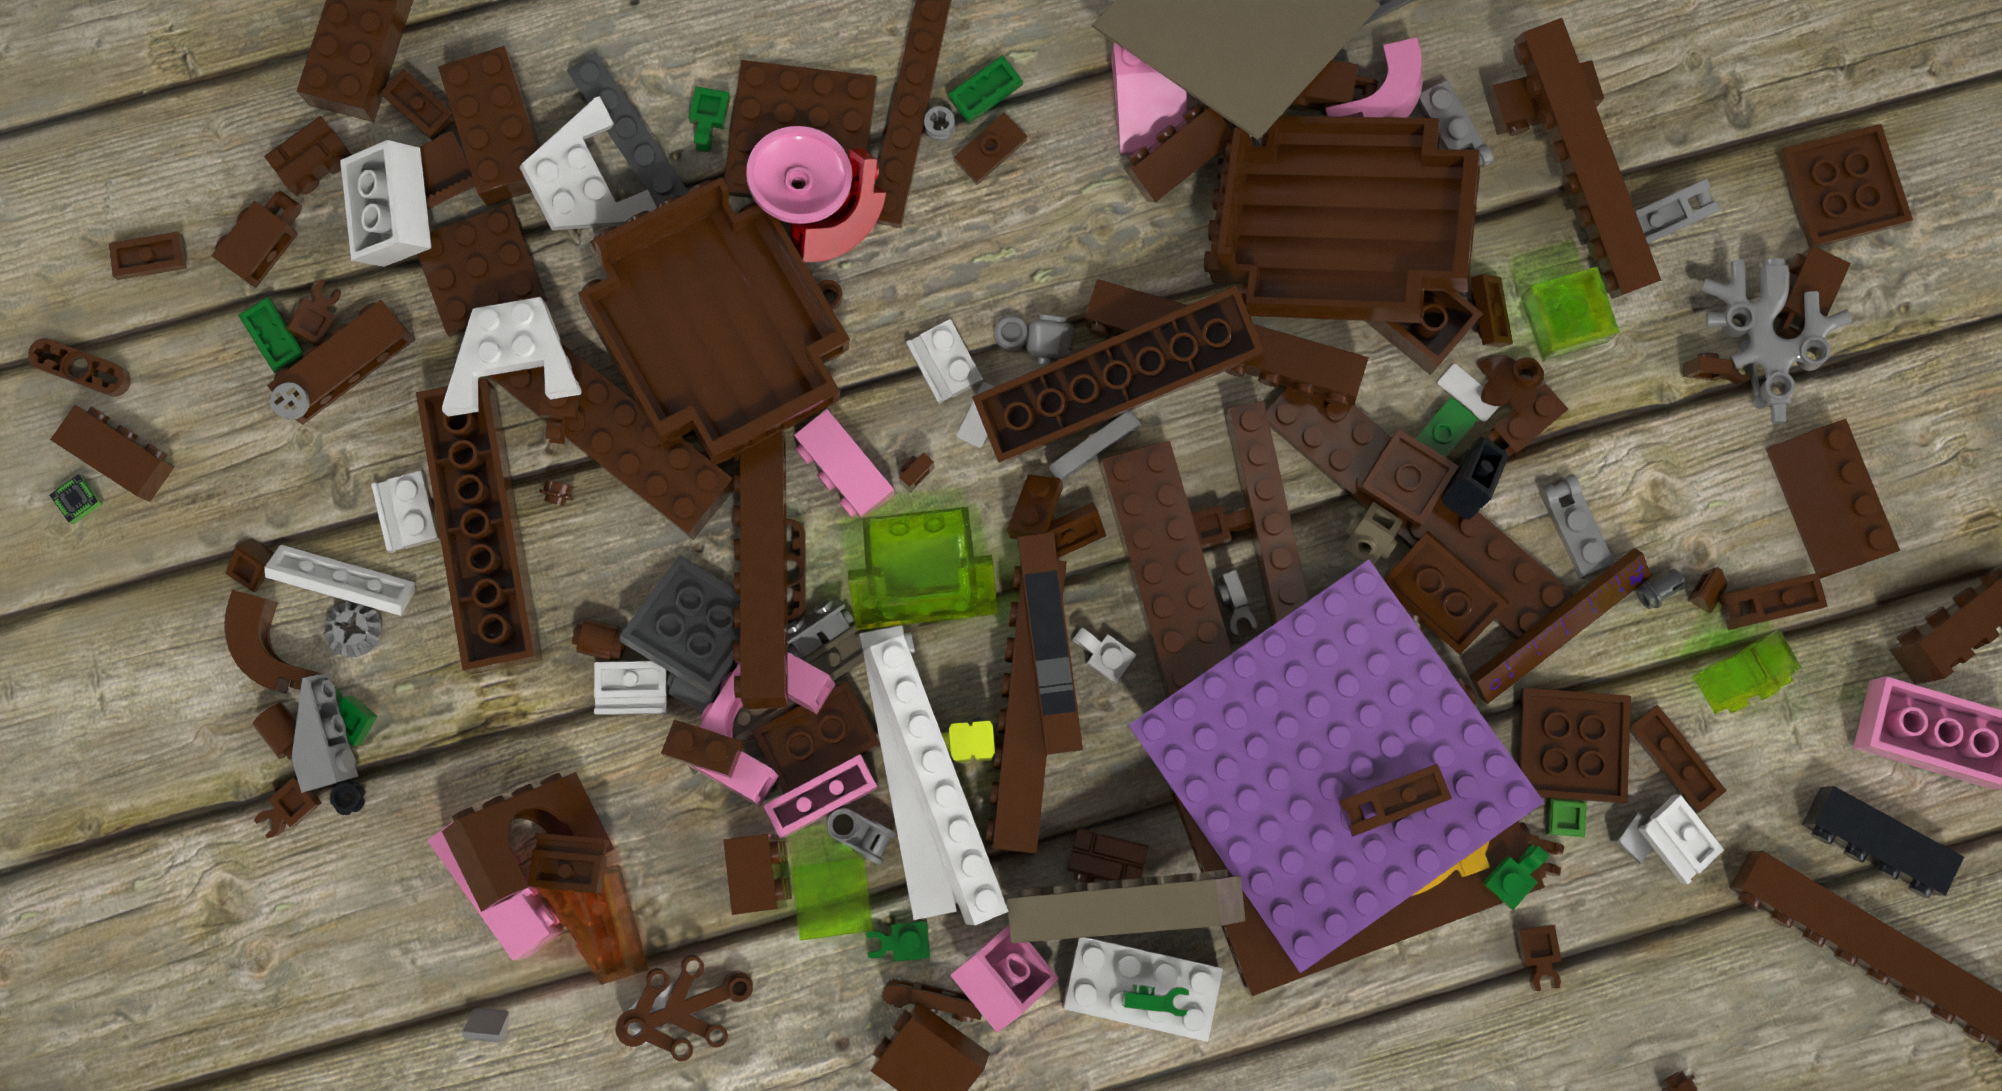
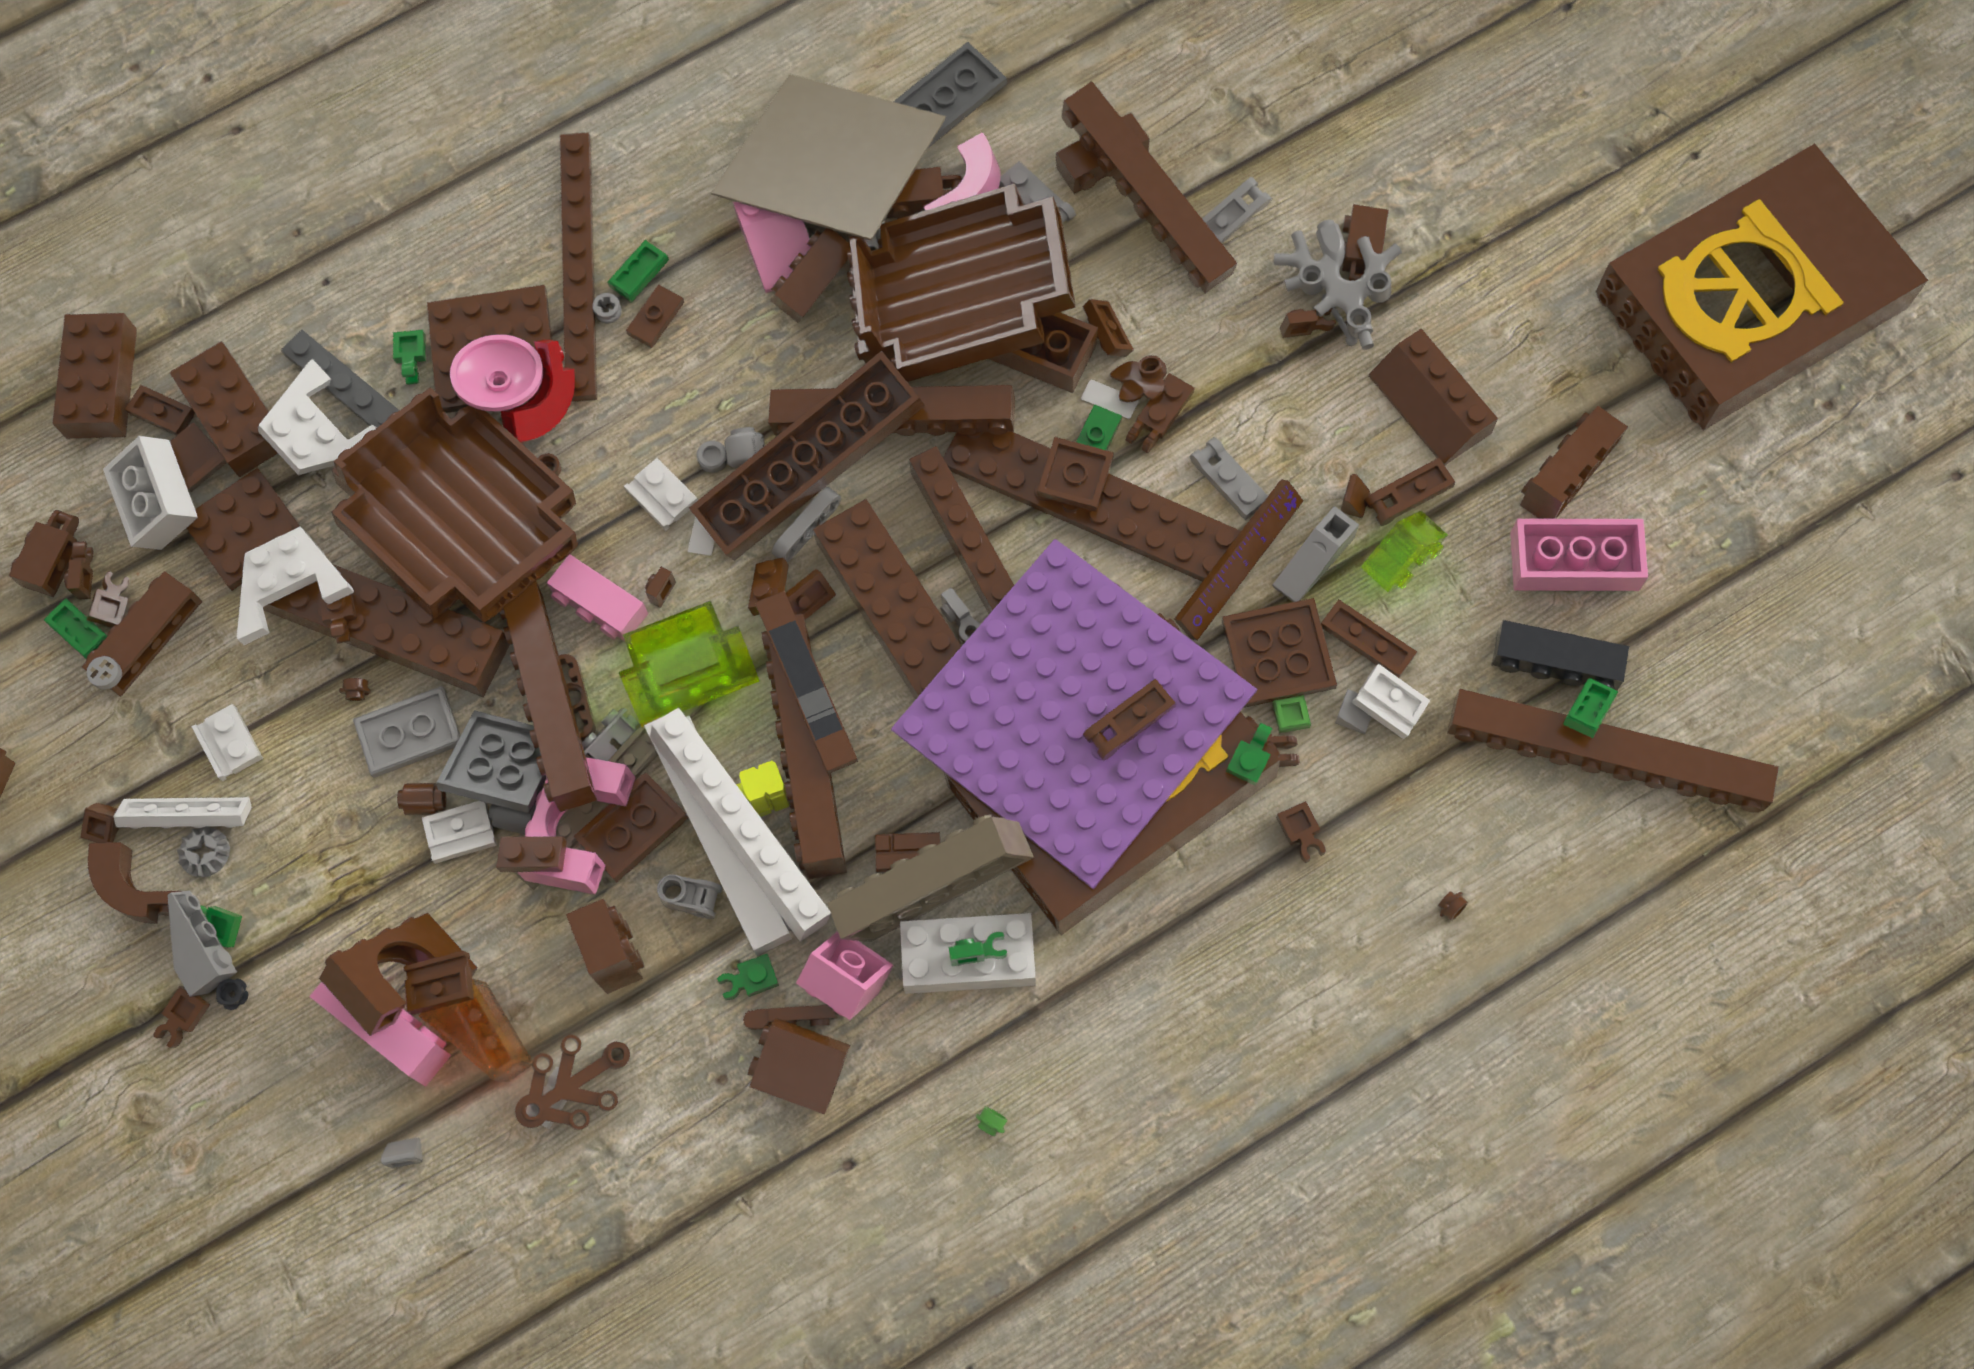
camera: 10 degrees left, 10 degrees down
reddish brown brick [252,703,296,760] -> none
reddish brown brick [264,116,352,196] -> none
reddish brown brick [416,379,543,674] -> none
bright pink brick [763,754,879,839] -> none
clear neon green brick [791,857,875,941] -> none
white plate [1072,628,1136,684] -> none
reddish brown plate [1191,505,1252,549] -> none
dark tan brick [1343,502,1403,565] -> none
reddish brown plate [1383,531,1509,655] -> none
black brick [1441,436,1509,520] -> none
clear neon green brick [1521,267,1620,362] -> none
dark grey pin [1637,569,1686,609] -> none
reddish brown plate [1778,124,1913,247] -> none
none -> reddish brown plate [64,541,93,599]
none -> light grey tile [353,686,460,778]
none -> light grey slope [1272,506,1359,602]
none -> green plate [1563,678,1618,738]

